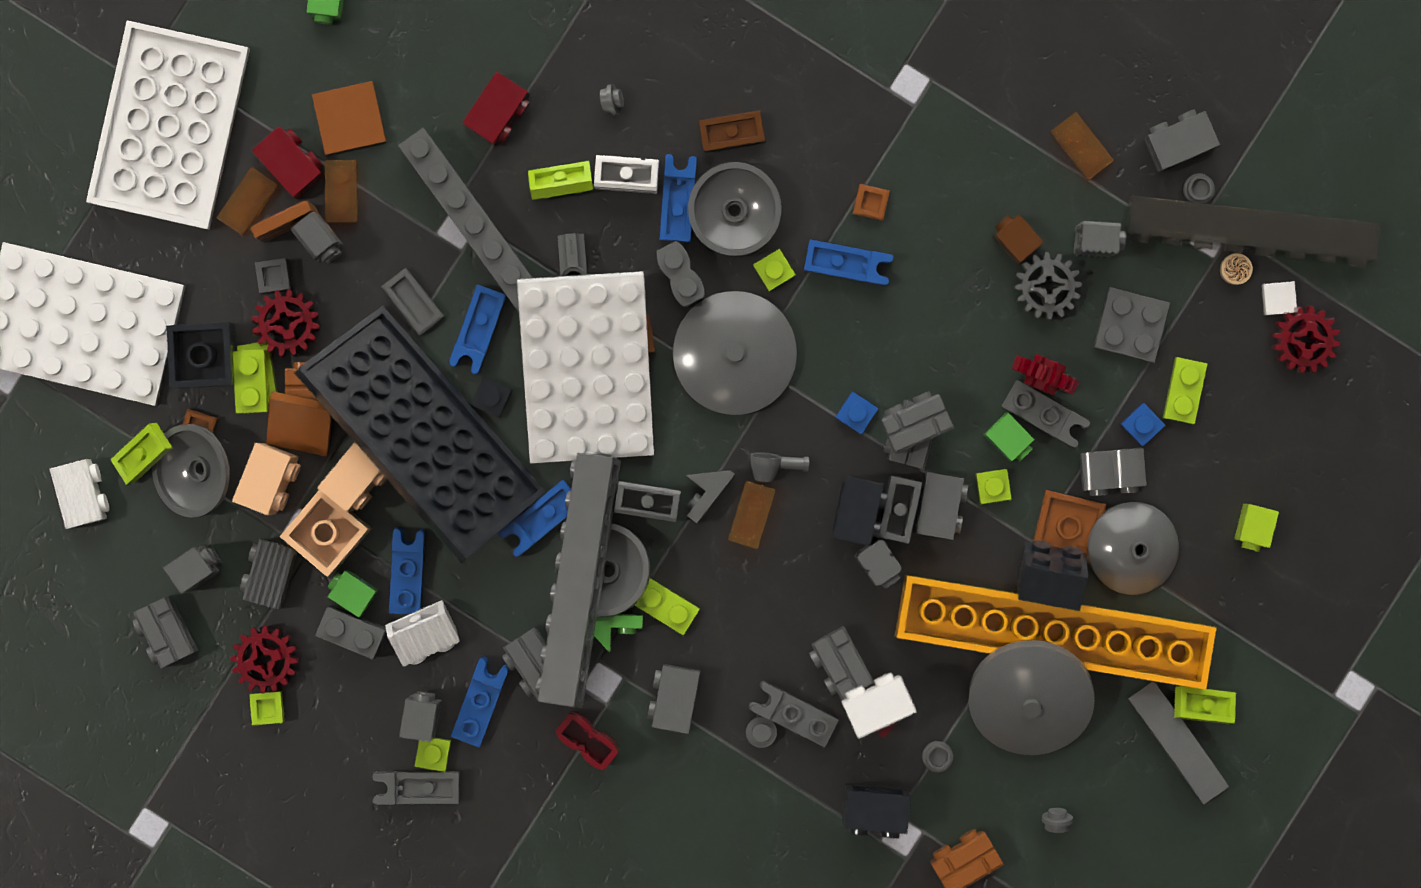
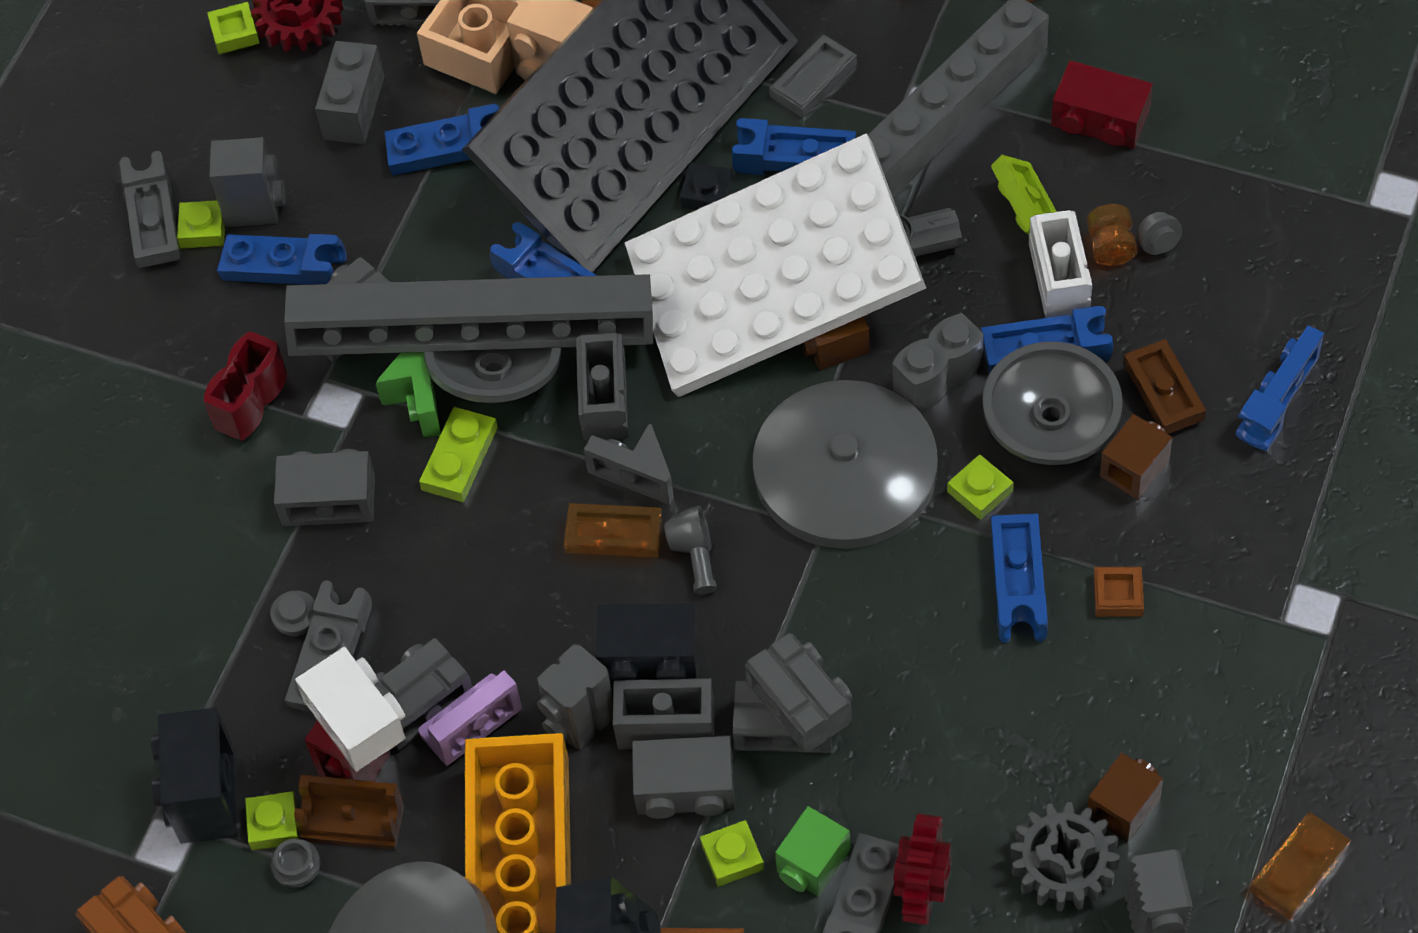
camera: 85 degrees right, 30 degrees down
bright green brick [328,570,379,617] -> none
white brick [385,600,460,667] -> none
blue plate [835,391,878,434] -> none
none -> lime plate [245,791,299,850]
none -> reddish brown hinge [294,775,404,850]
none -> lavender bracket [418,671,522,766]
none -> clear orange wheel [1087,204,1137,266]
none -> reddish brown brick [1099,414,1173,500]
none -> blue plate [1235,325,1324,451]

